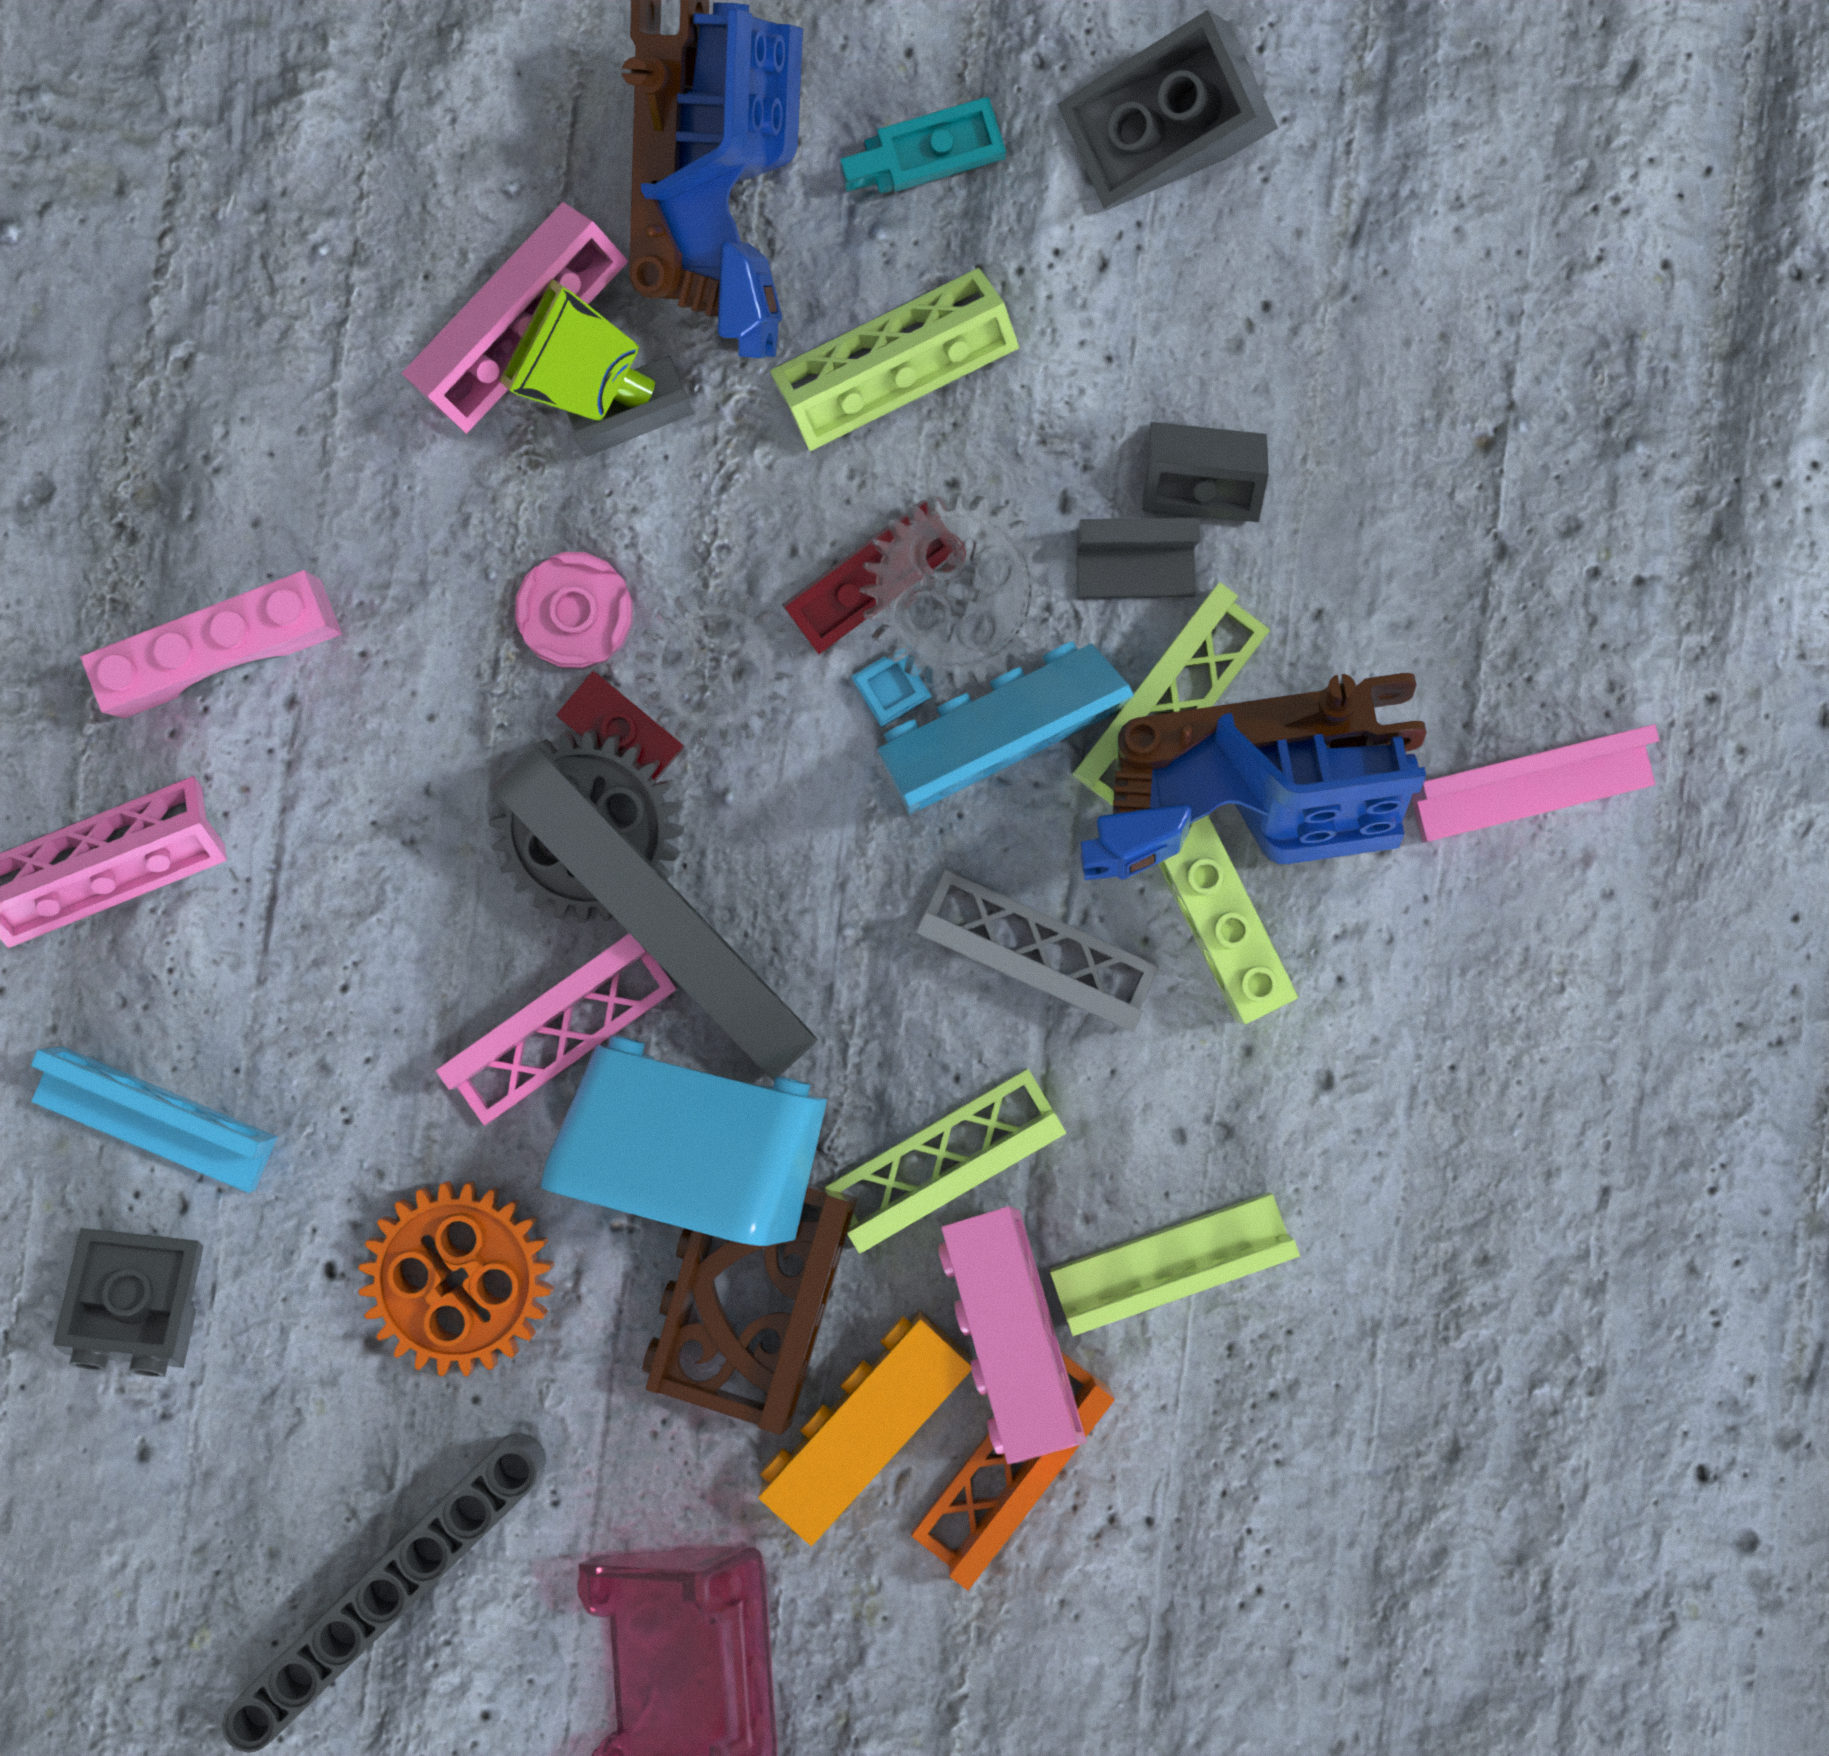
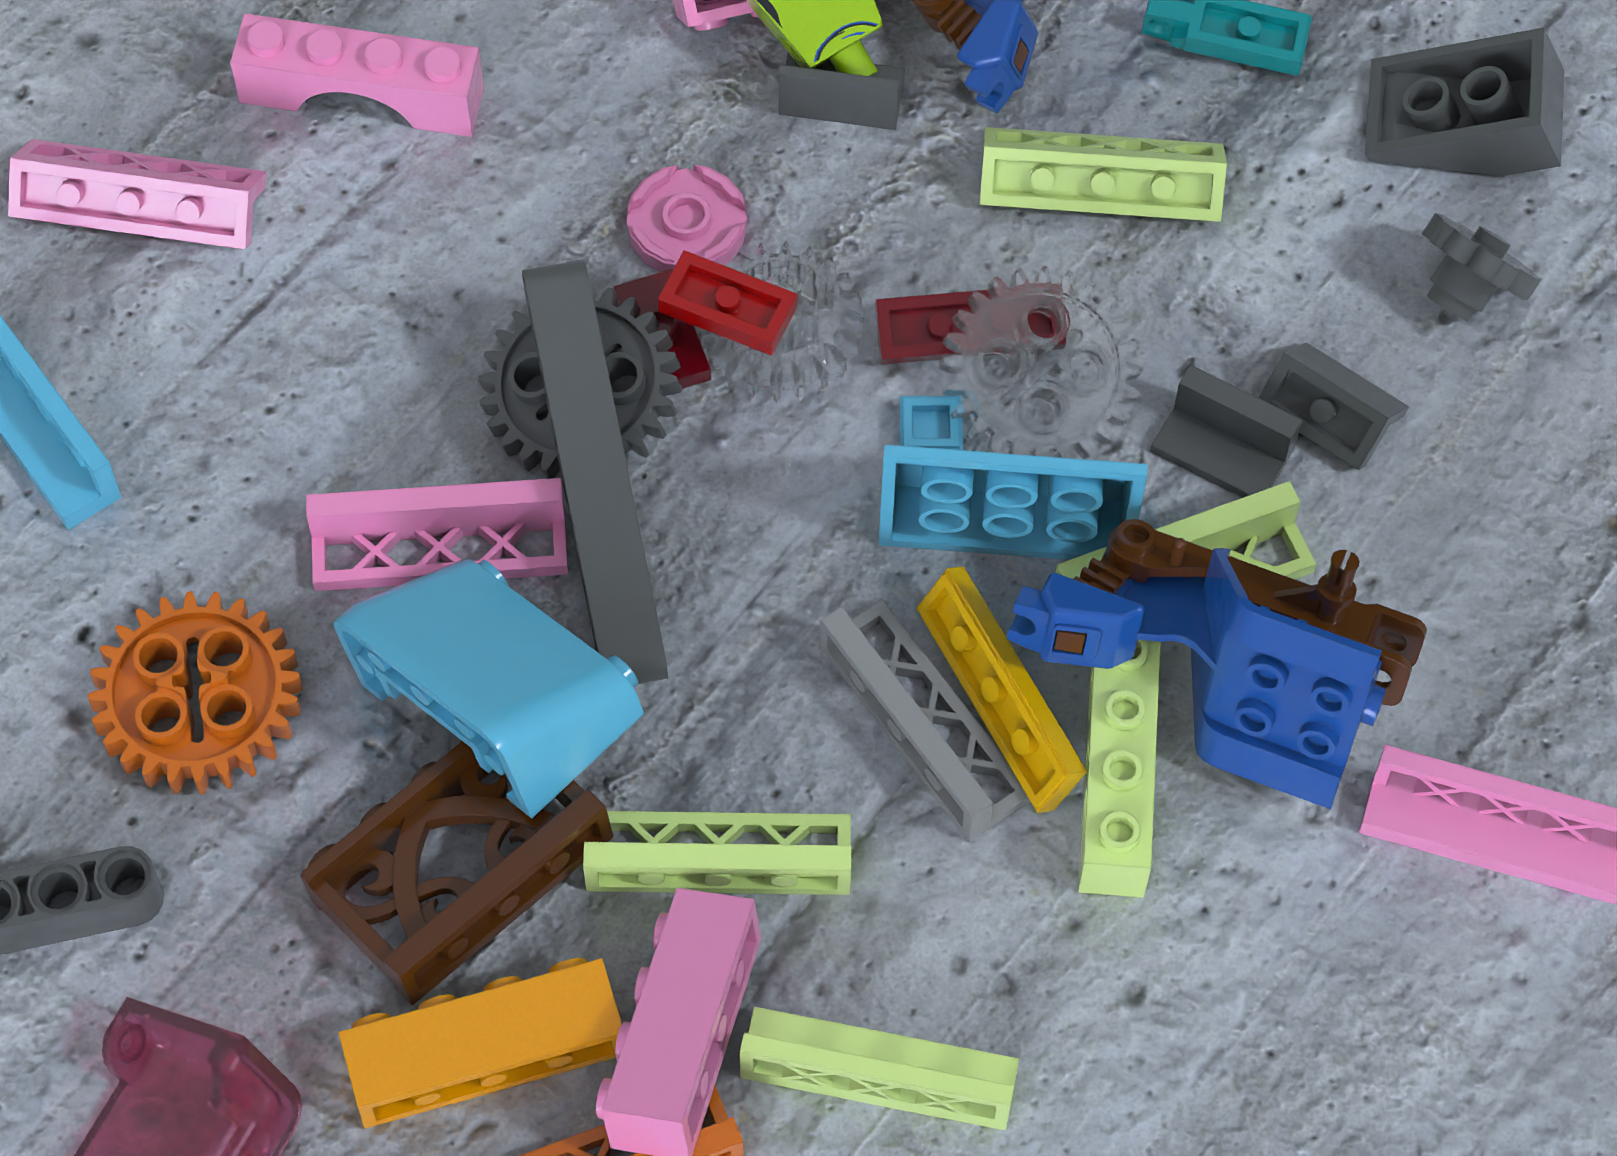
camera: 30 degrees right, 25 degrees down
none -> red plate [658,250,798,356]
none -> yellow tile [916,566,1087,813]
none -> dark grey plant [1422,213,1542,322]

